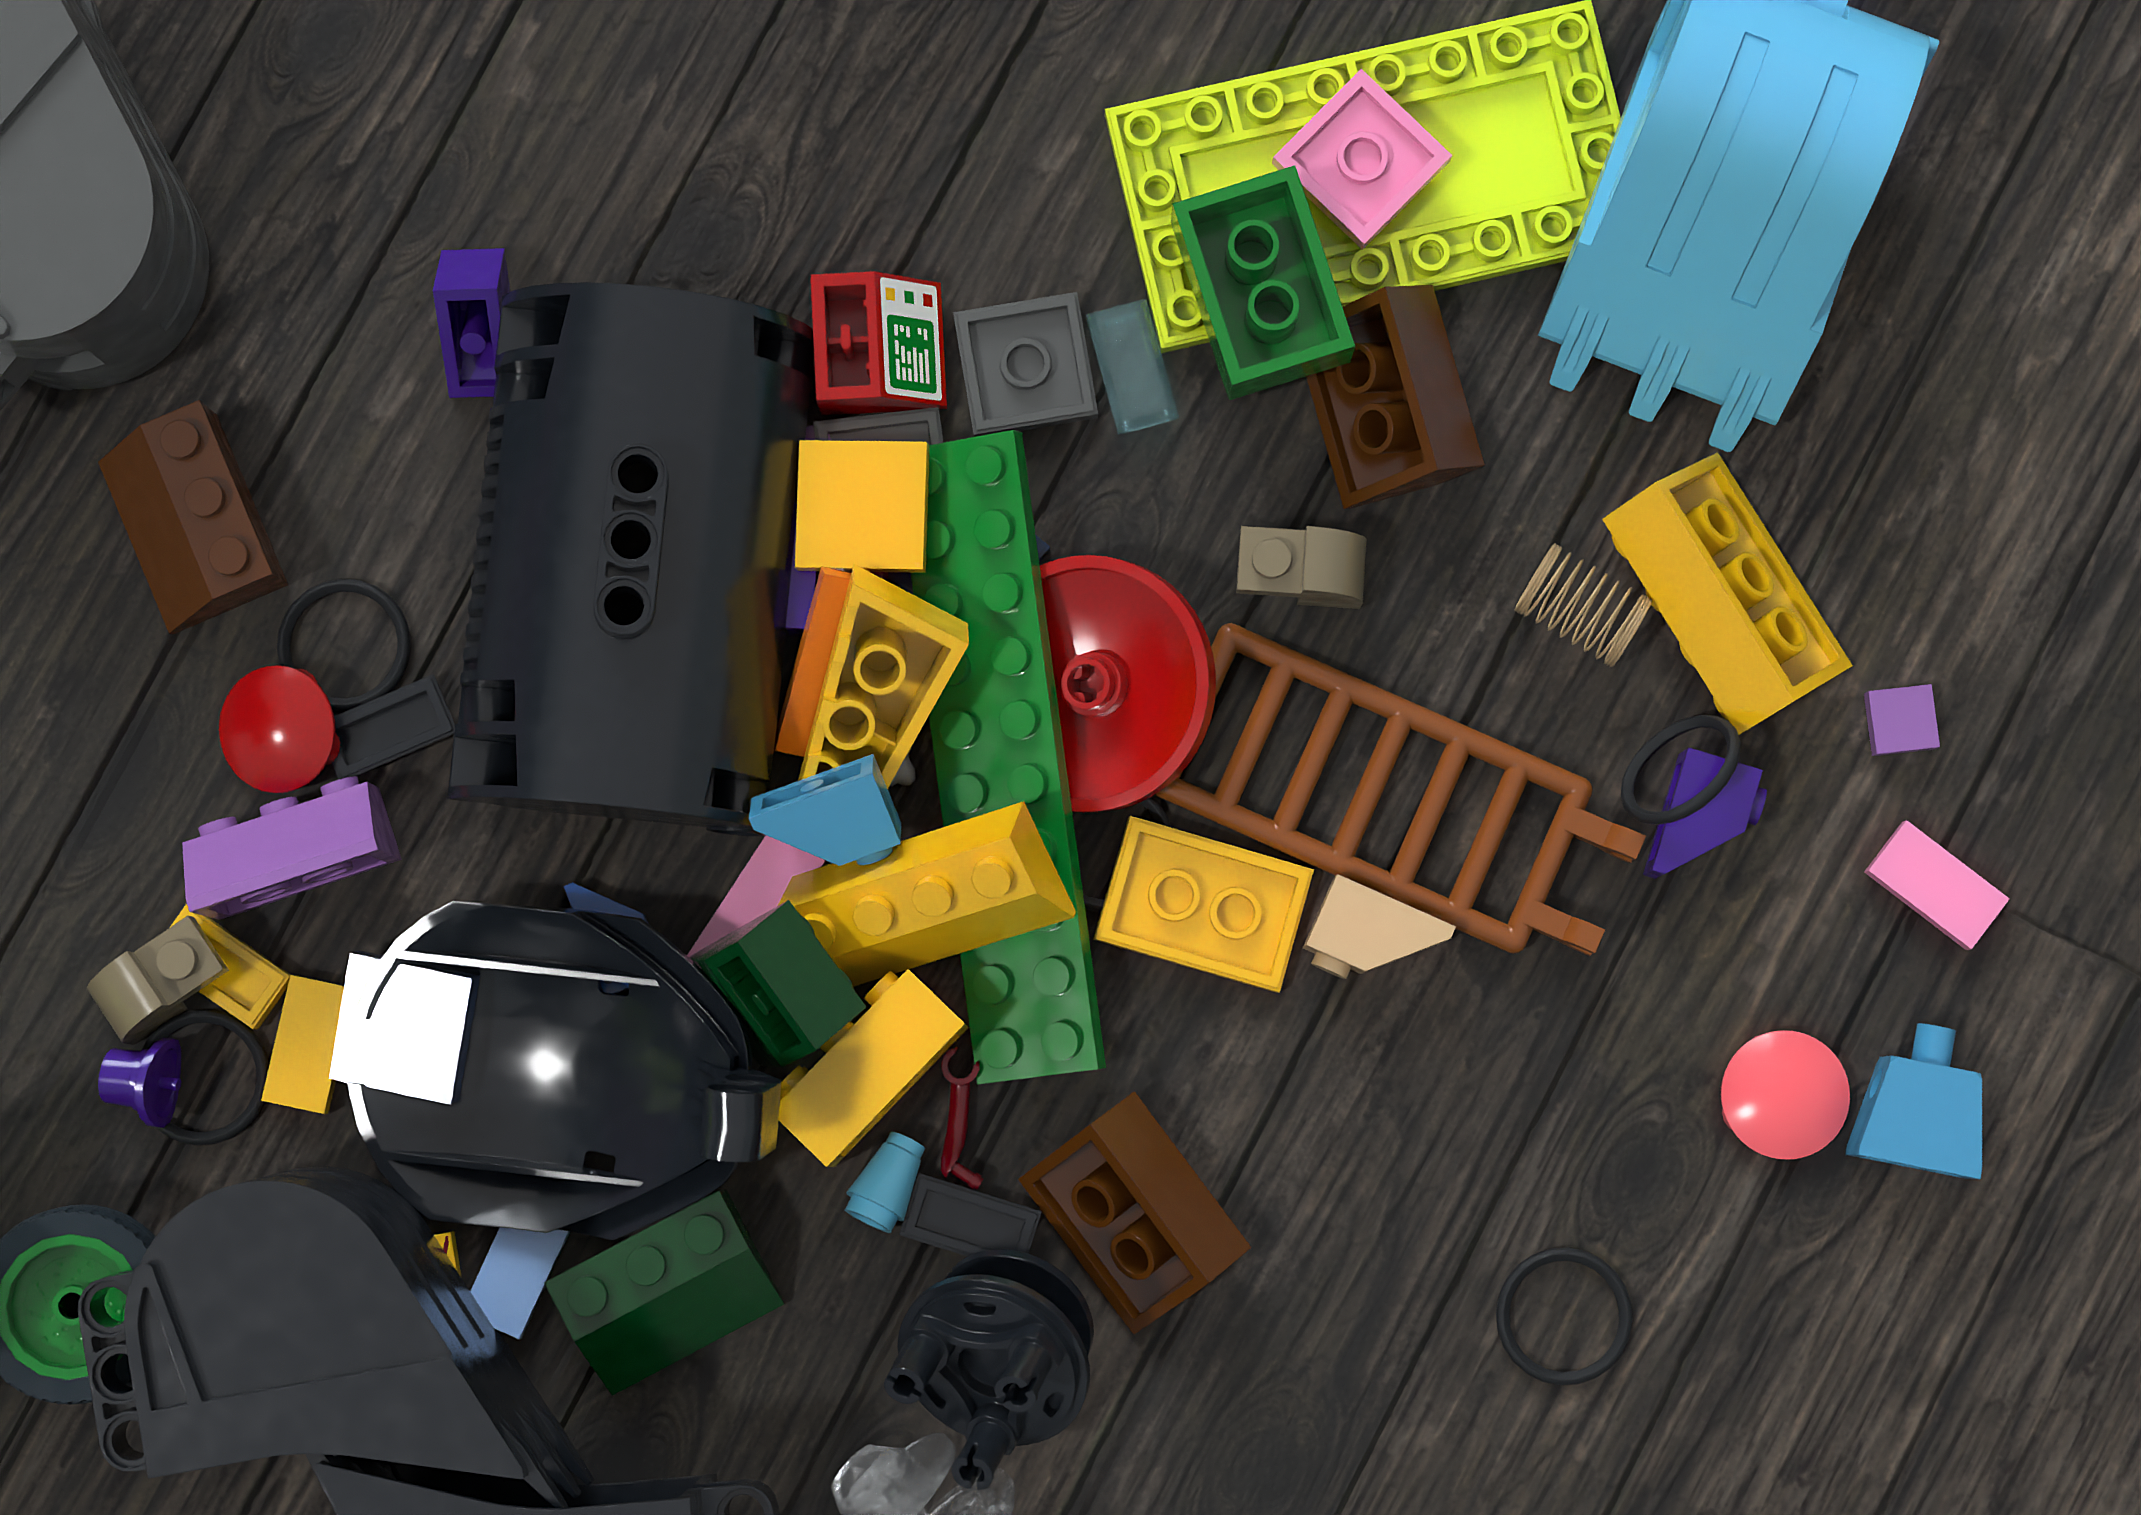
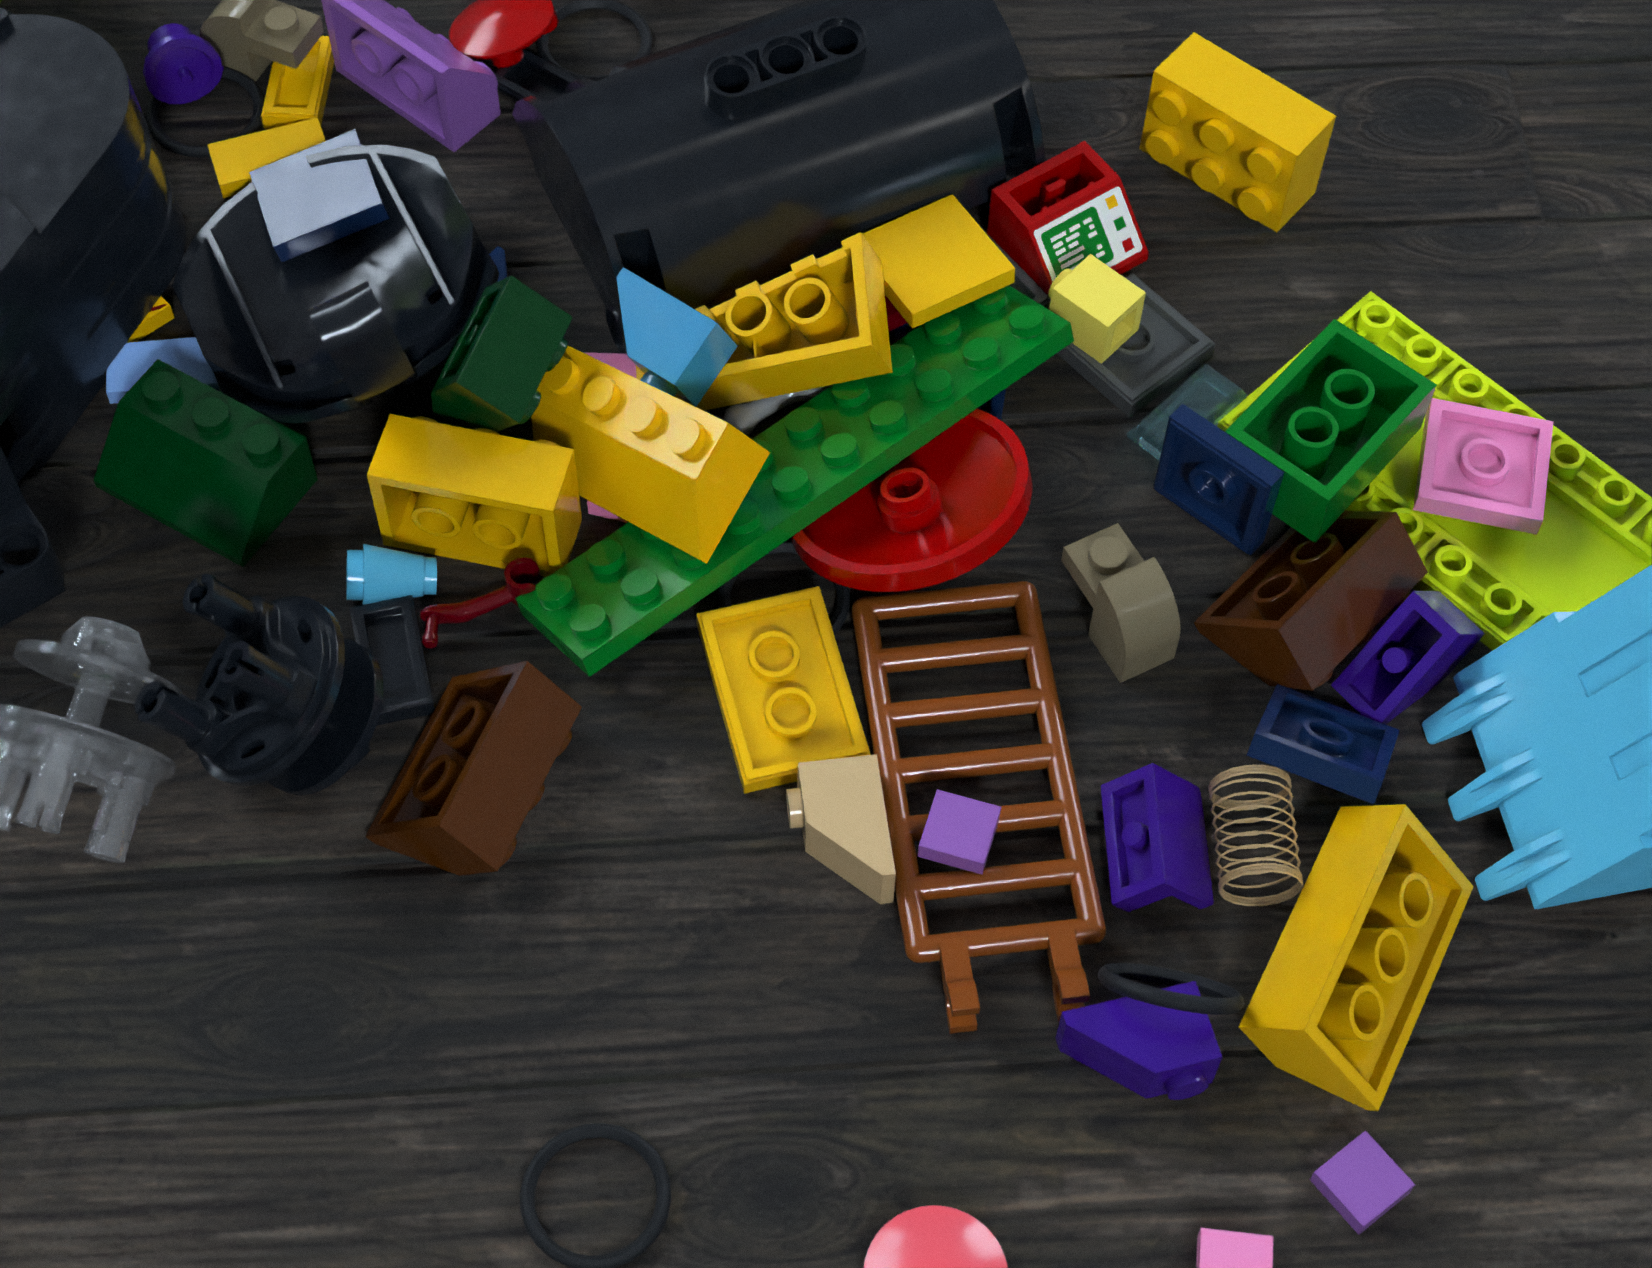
camera: 55 degrees right, 25 degrees down
none -> medium lavender tile [918,789,1001,874]
none -> light yellow brick [1048,254,1146,364]
none -> dark purple panel [1101,763,1214,912]
none -> yellow brick [1140,32,1336,233]
none -> dark blue tile [1153,403,1285,555]
none -> dark blue tile [1246,684,1400,804]
none -> dark purple slope [1331,591,1485,725]

